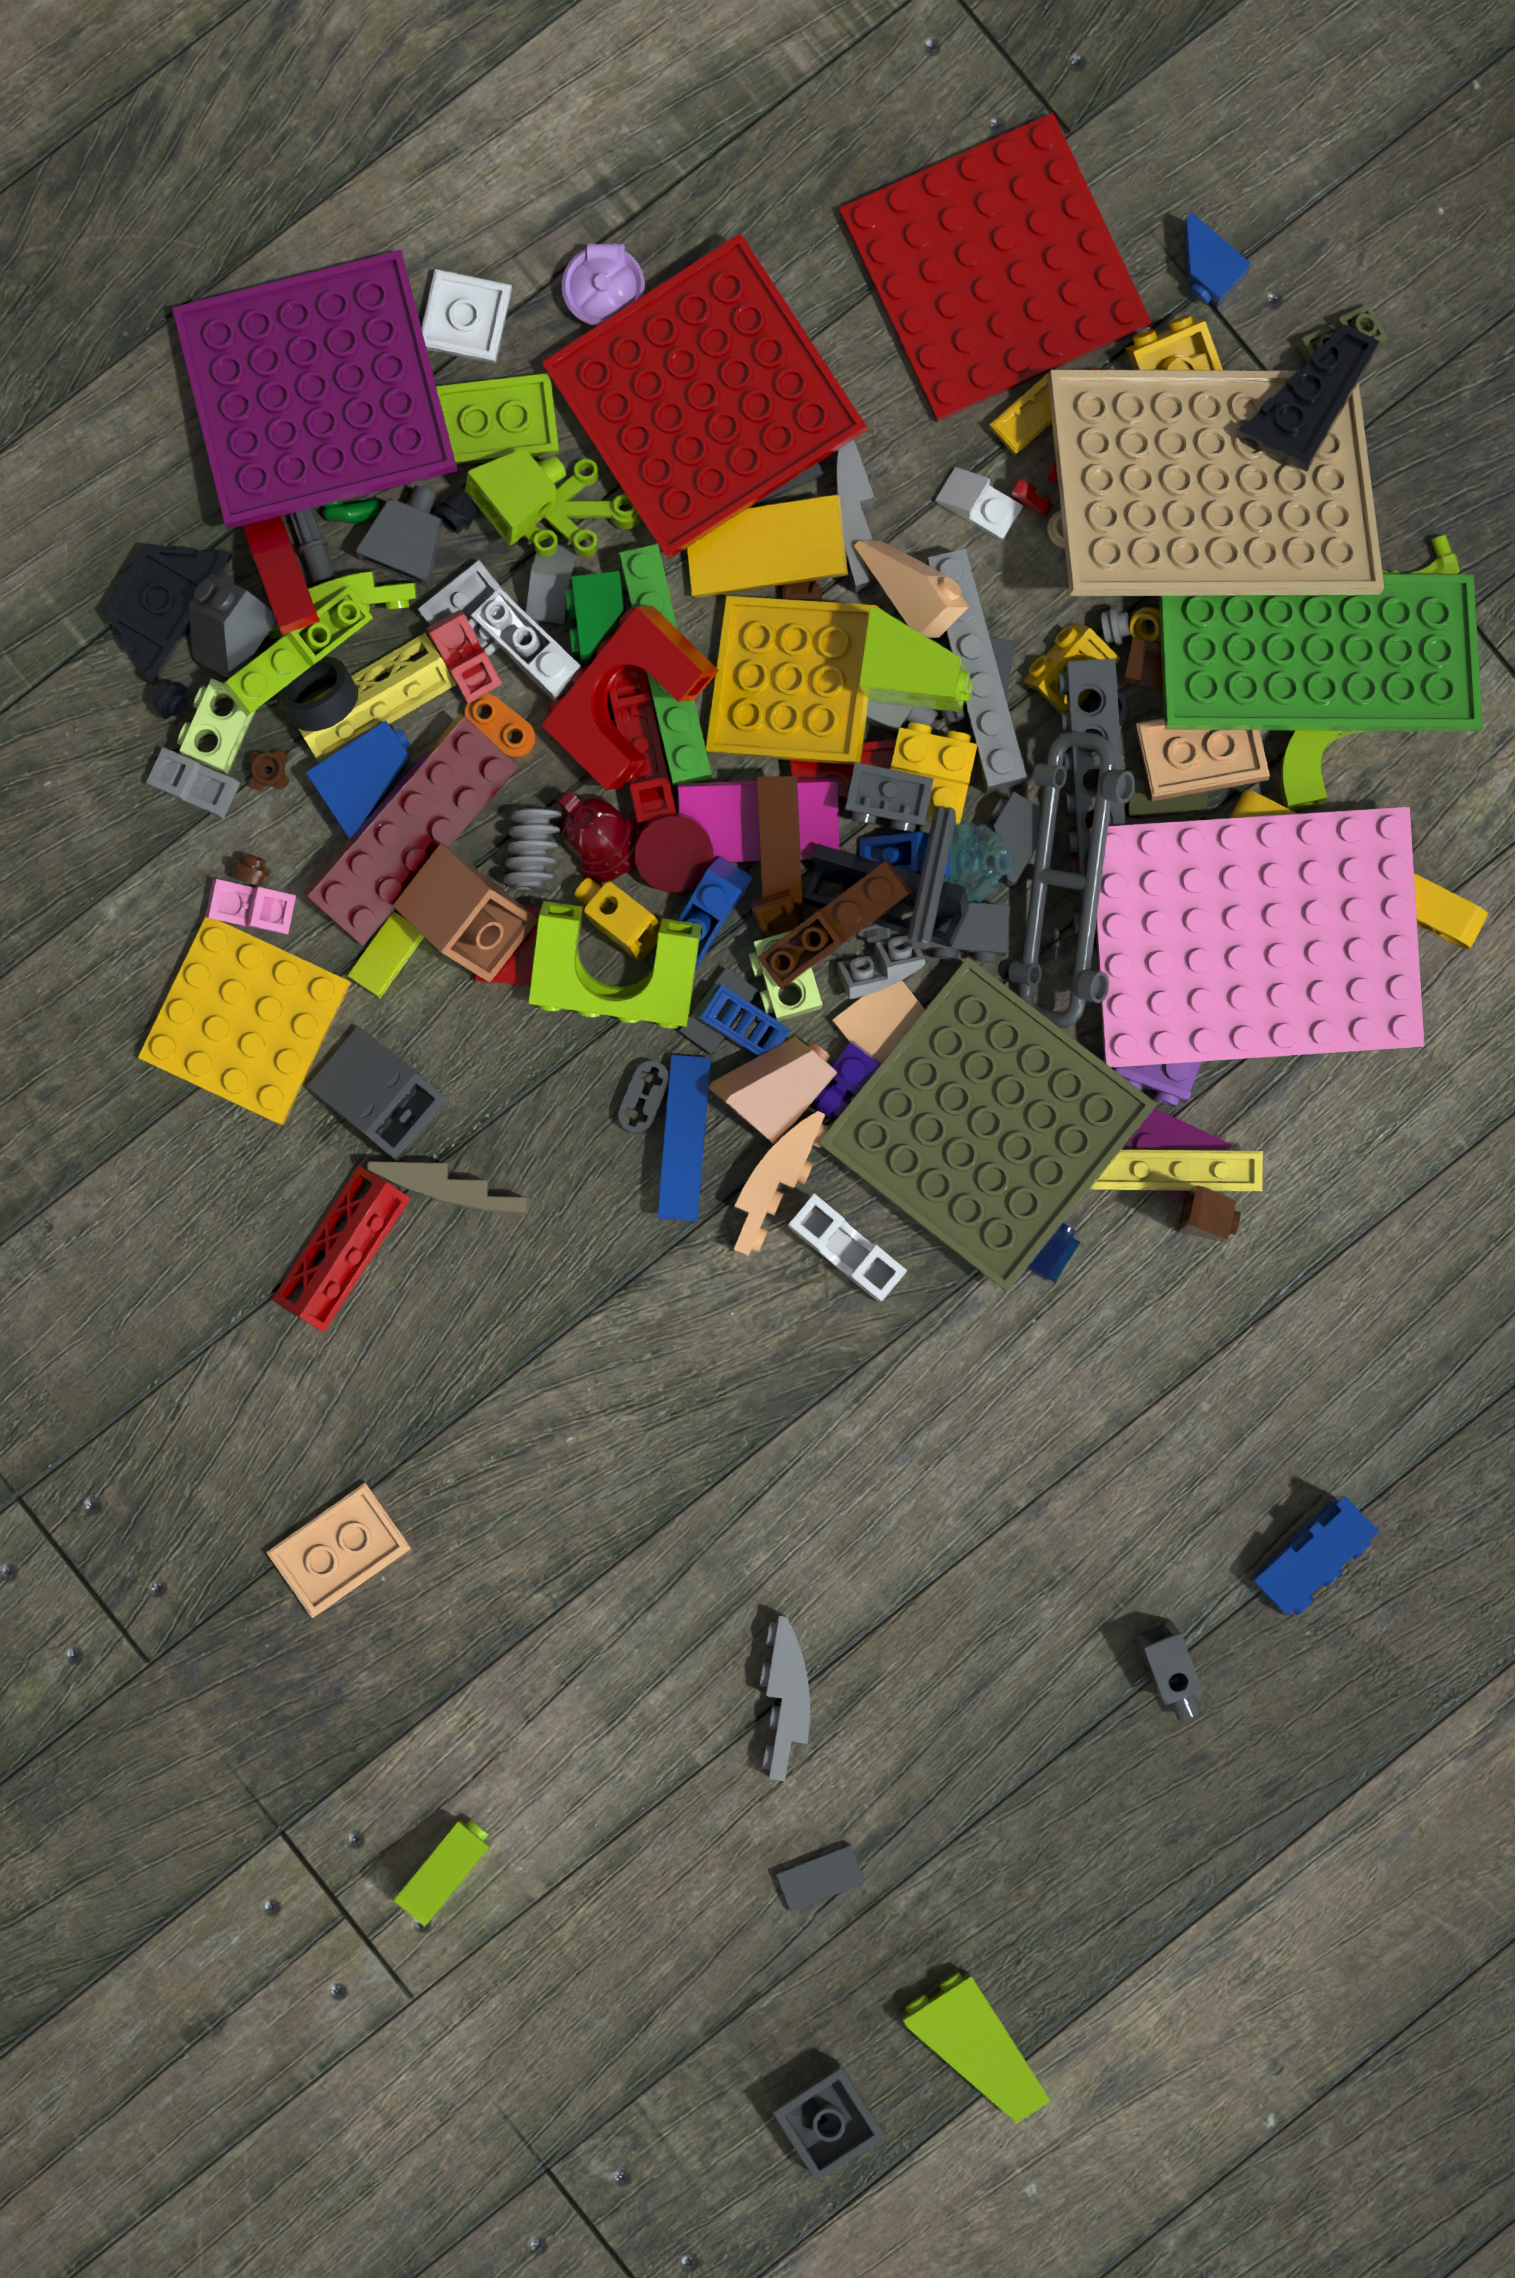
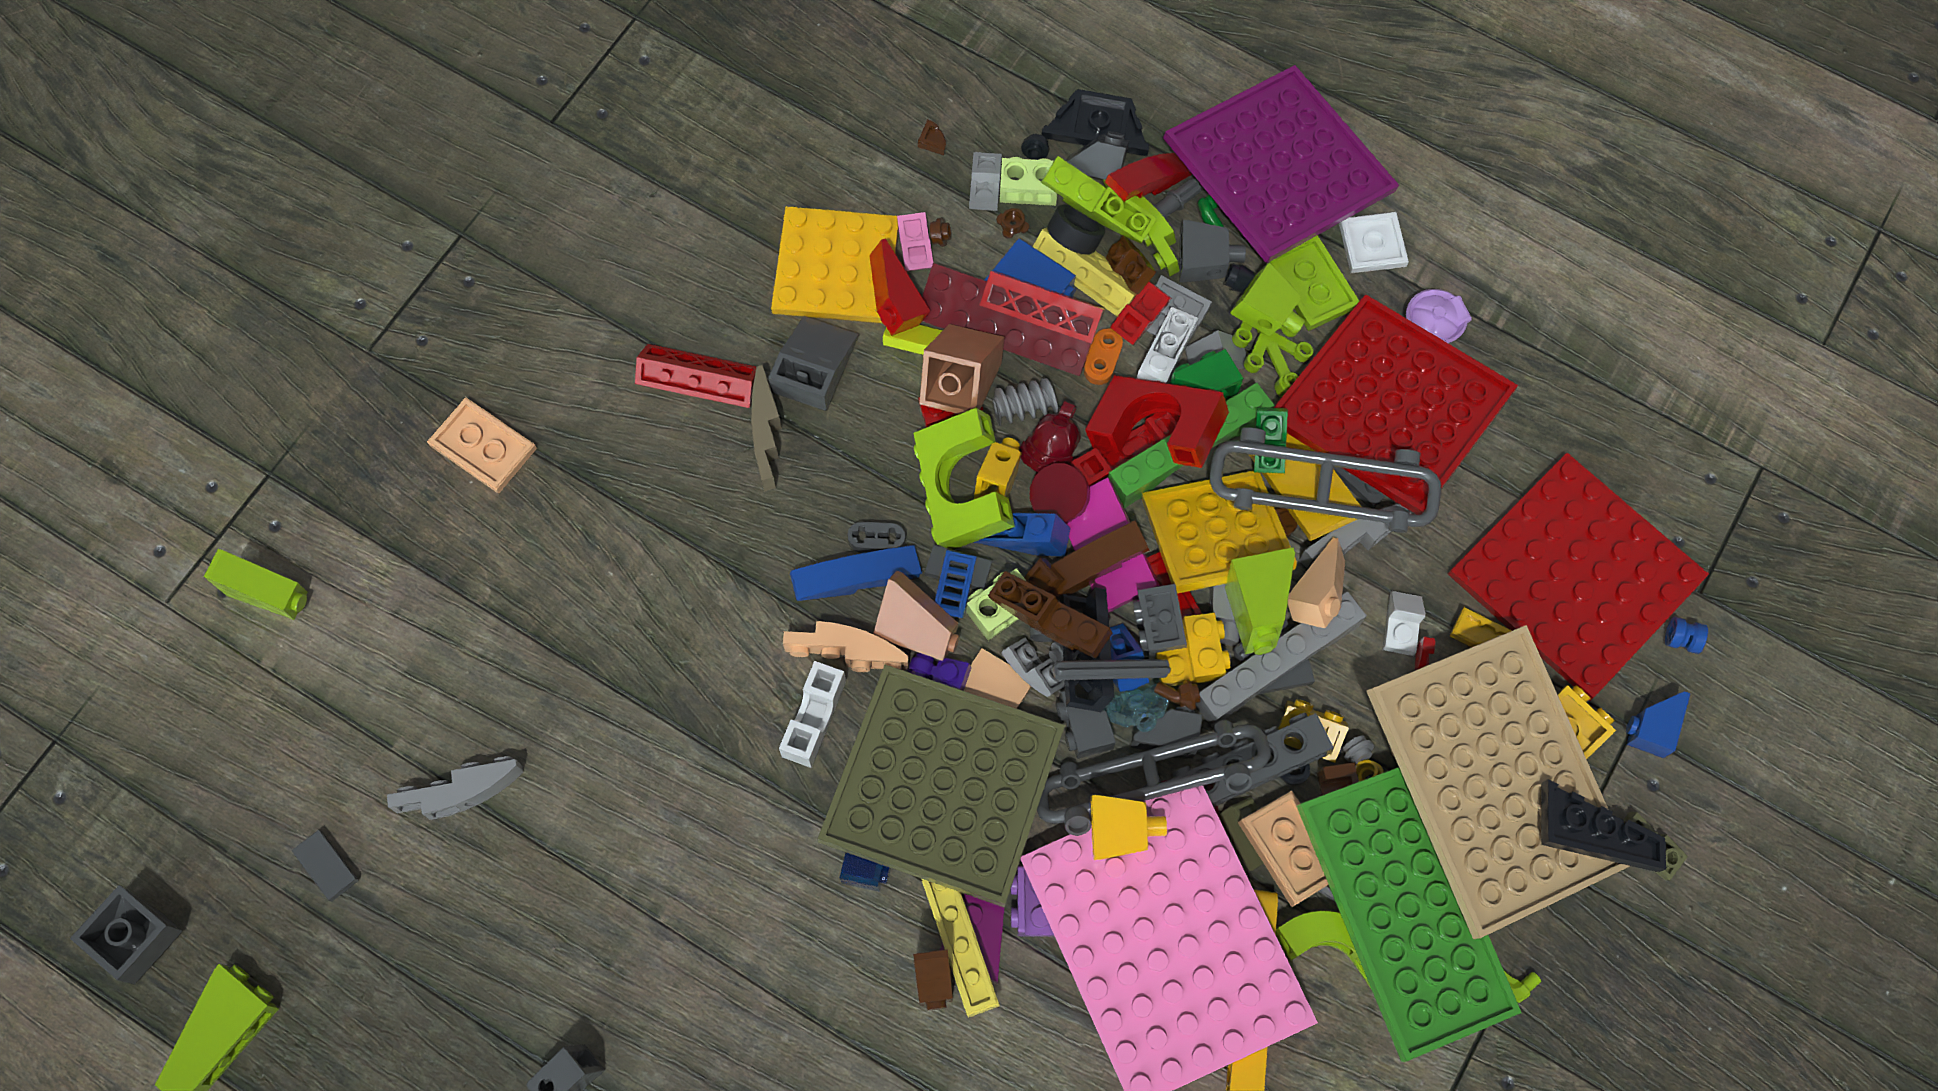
camera: 70 degrees right, 15 degrees down
none -> red slope [869,238,931,336]
none -> reddish brown tile [918,119,946,155]
none -> red fence [980,271,1105,344]
none -> yellow torso [1090,795,1167,860]
none -> reddish brown slope [1105,235,1156,295]
none -> reddish brown plate [1154,679,1200,710]
none -> dark grey bar [1210,428,1441,533]
none -> green slope [1254,408,1288,473]
none -> blue wheel [1665,616,1708,654]

